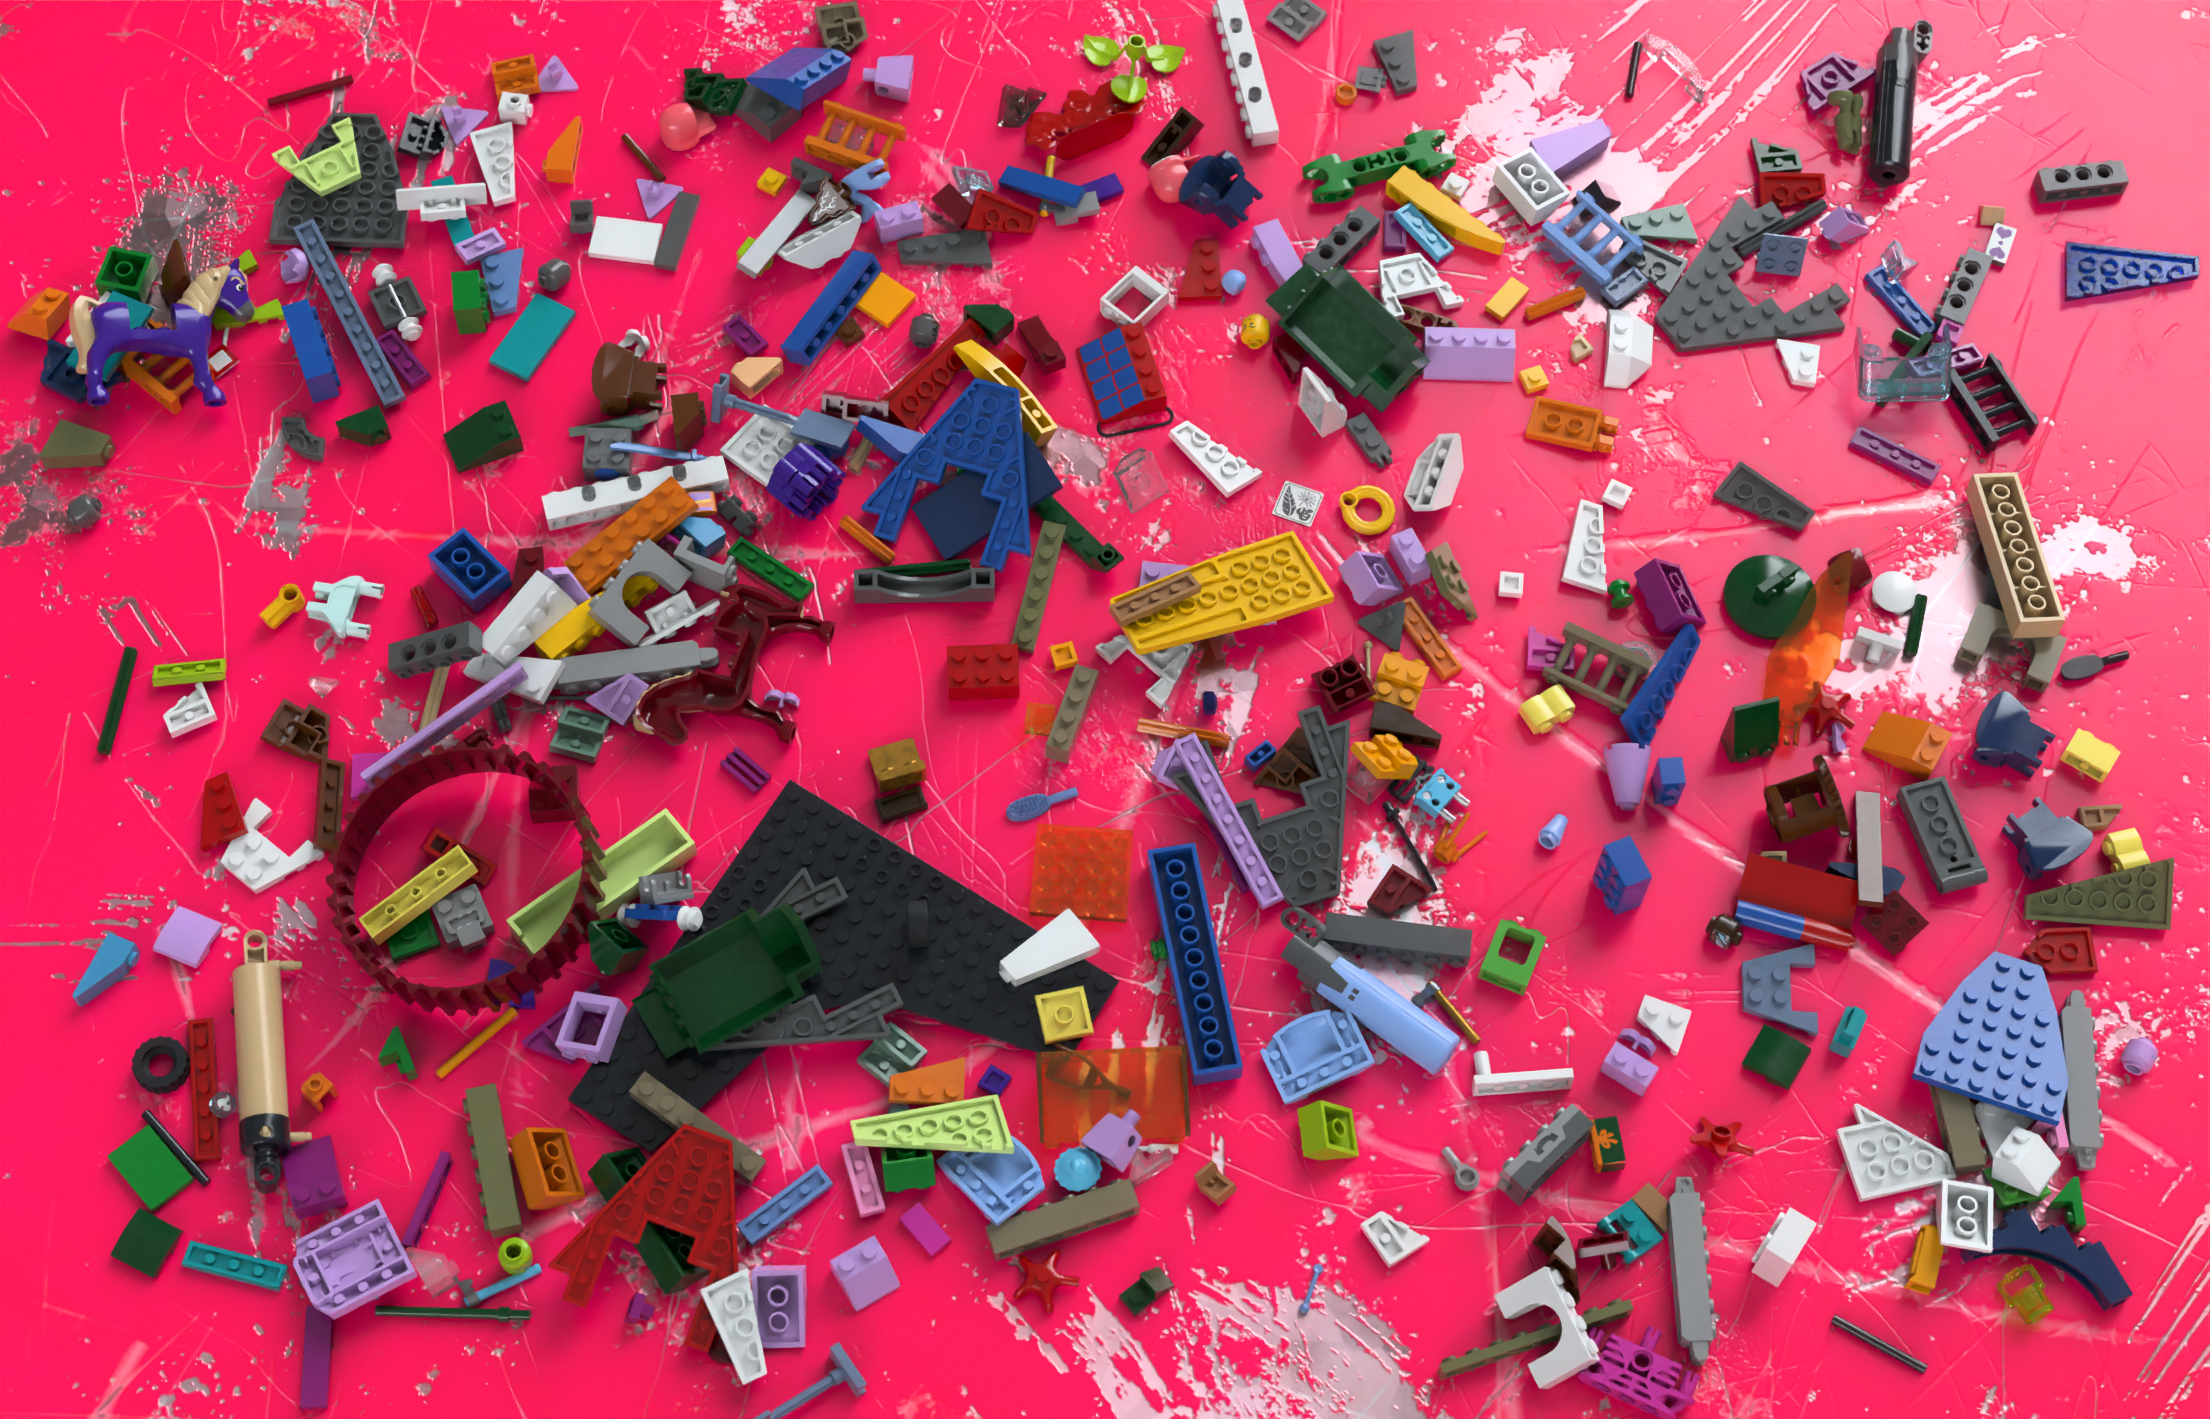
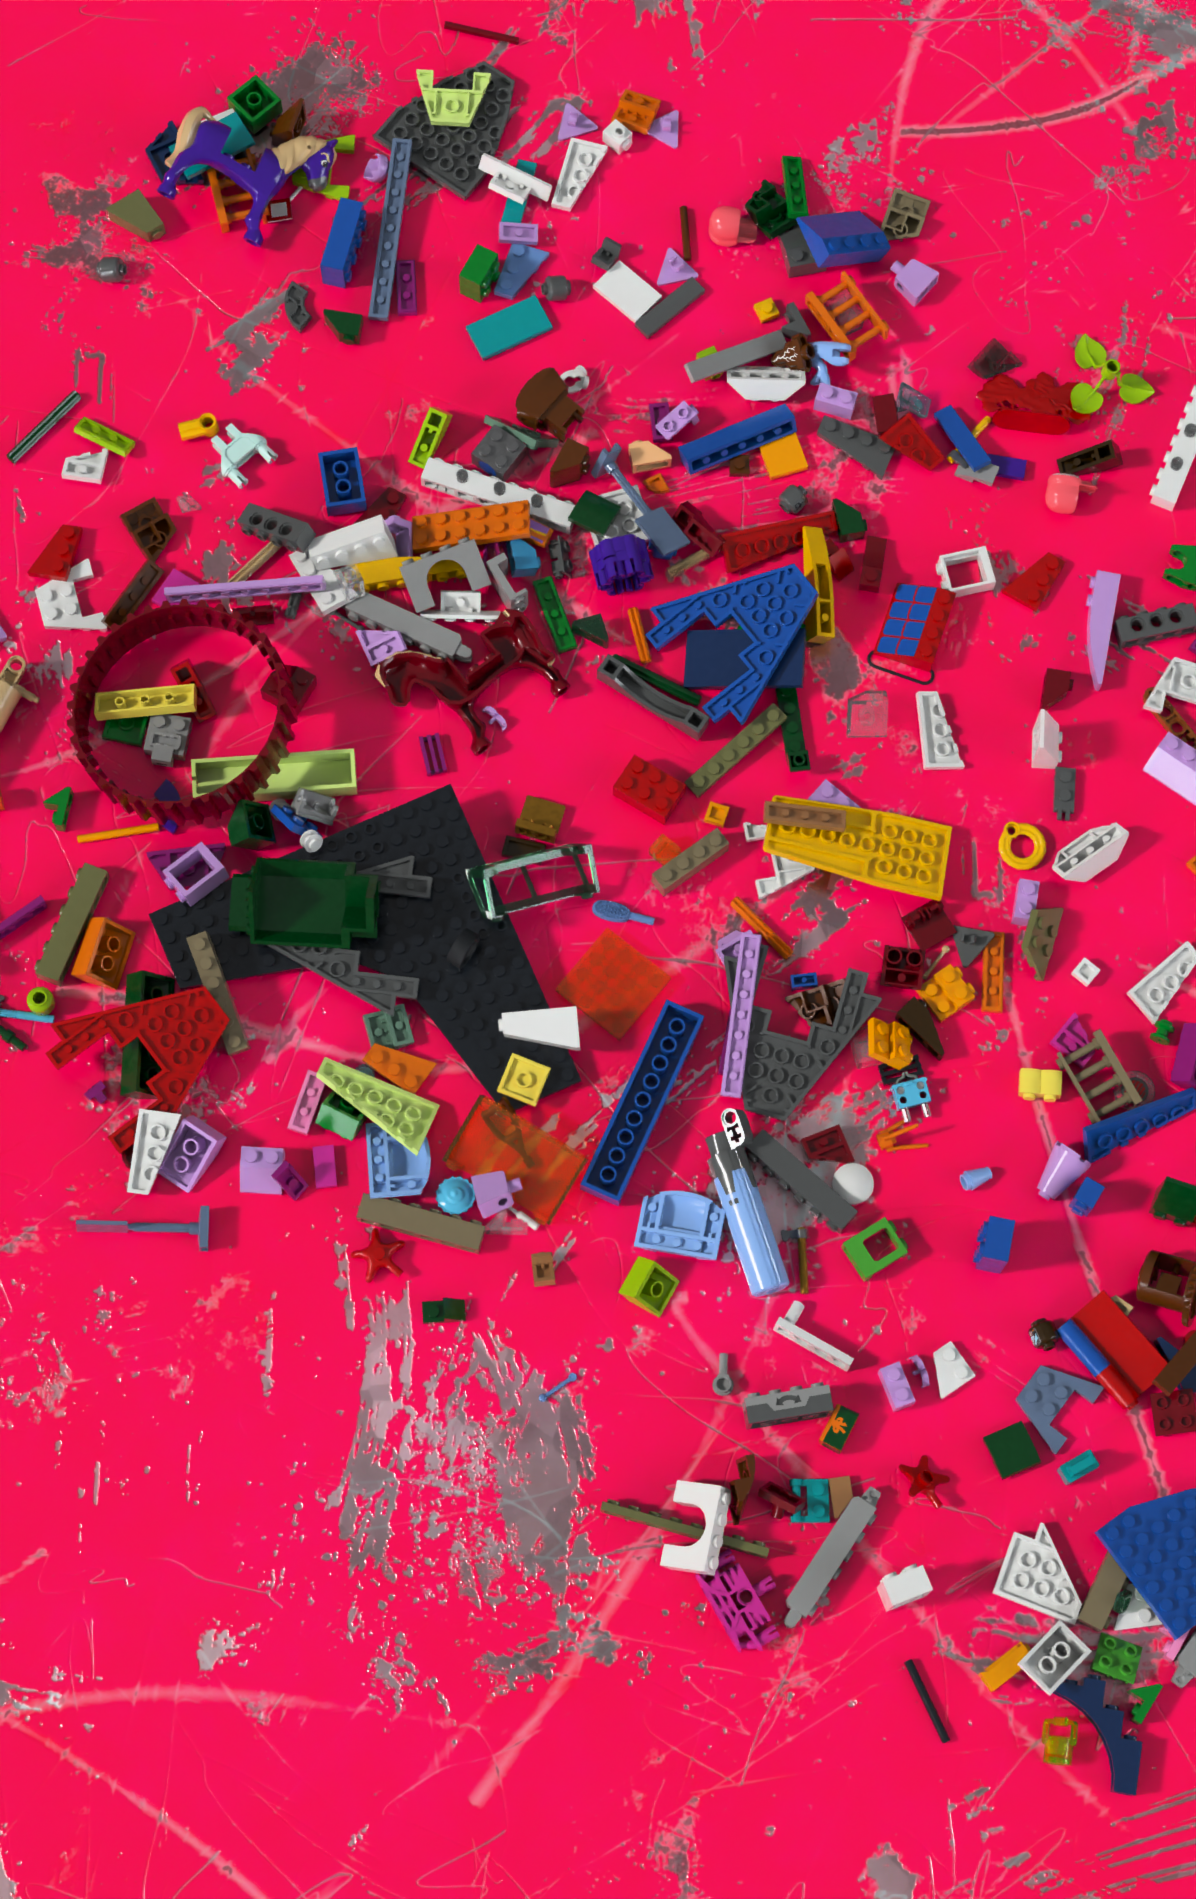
camera: 35 degrees right, 10 degrees up
orange slope [7,287,70,340] -> none
dark grey plate [368,264,428,341] -> none
black slope [397,111,449,160] -> none
red axle [410,585,439,628] -> none
dark green slope [443,400,524,473] -> none
orange slope [542,116,583,183] -> none
sand green slope [549,706,611,764] -> none
medium blue sword [609,442,707,462] -> none
medium blue plate [737,1164,833,1247] -> none
slope [856,415,925,463] -> none
dark purple tile [978,1065,1012,1098] -> none
green bush [1149,938,1167,961] -> none
dark blue piece [1178,150,1264,229] -> none
clear blue tile [1203,691,1218,715] -> none
light blue piece [1222,270,1246,295] -> none
yellow head [1240,314,1270,349] -> none
dark green panel [1266,263,1431,413] -> none
white sticker [1272,481,1324,527] -> none
lavender slope [1338,551,1404,606] -> none
white wing [1360,1211,1430,1268] -> none
black sword [1382,801,1438,891] -> none
white slope [1991,1126,2061,1196] -> none
none -> magenta plate [271,1160,309,1201]
none -> clear slope [333,564,365,601]
none -> lime slope [408,407,453,469]
none -> windscreen [465,843,600,922]
none -> dark green slope [568,490,621,538]
none -> clear green slope [572,613,609,649]
none -> orange tile [643,473,669,494]
none -> lavender bracket [655,400,700,440]
none -> green tile [781,156,809,219]
none -> white dish [832,1163,874,1205]
none -> dark red hinge [901,900,957,950]
none -> clear green tile [1113,1589,1132,1614]

